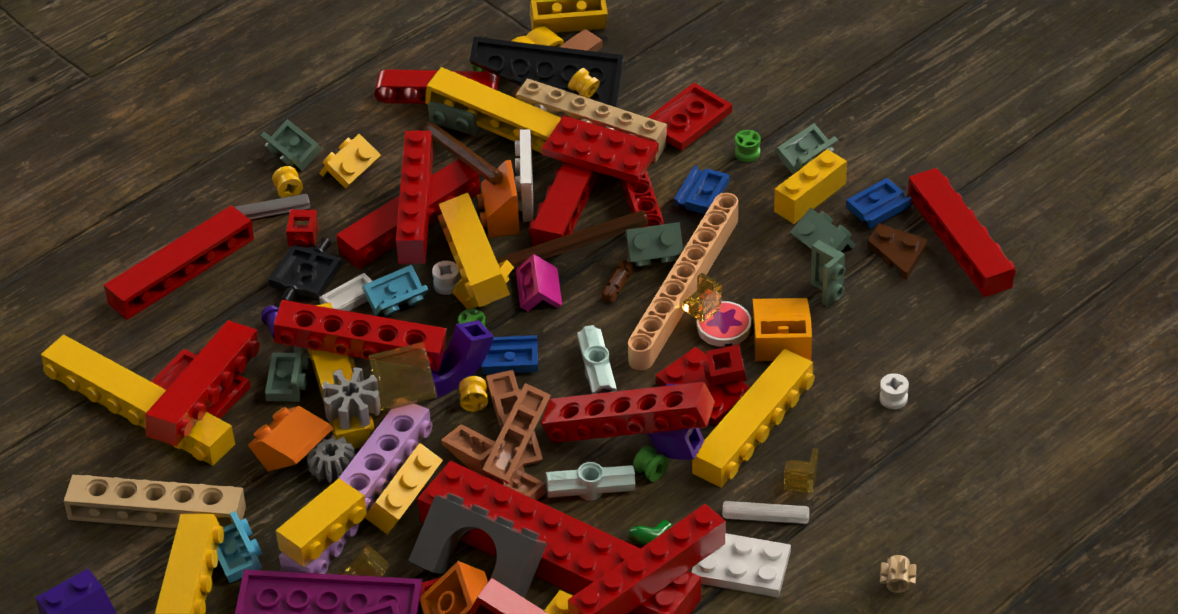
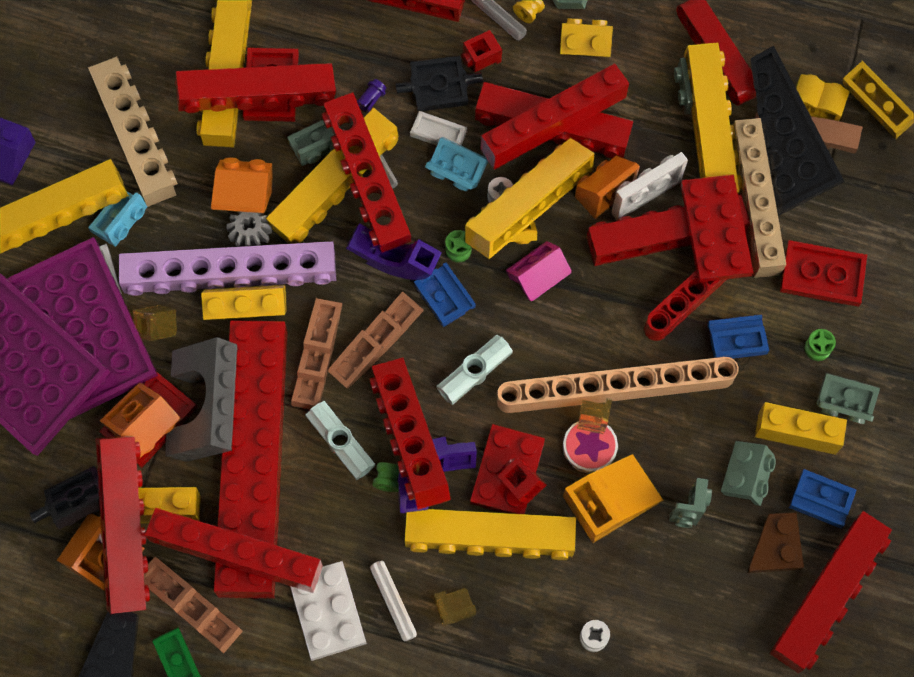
camera: 55 degrees right, 25 degrees up
yellow brick [276,478,367,567] -> none
light grey gear [322,367,381,430] -> none
clear yellow tile [369,342,437,411] -> none
reddish brown axle [423,121,503,185] -> none
yellow wheel [459,376,488,412] -> none
nougat slope [482,383,551,484] -> none
reddish brown axle [496,210,648,270] -> none
yellow wheel [568,68,600,98] -> none
reddish brown axle [601,259,634,303] -> none
sand green bracket [625,222,683,266] -> none
green arm [628,520,672,546] -> none

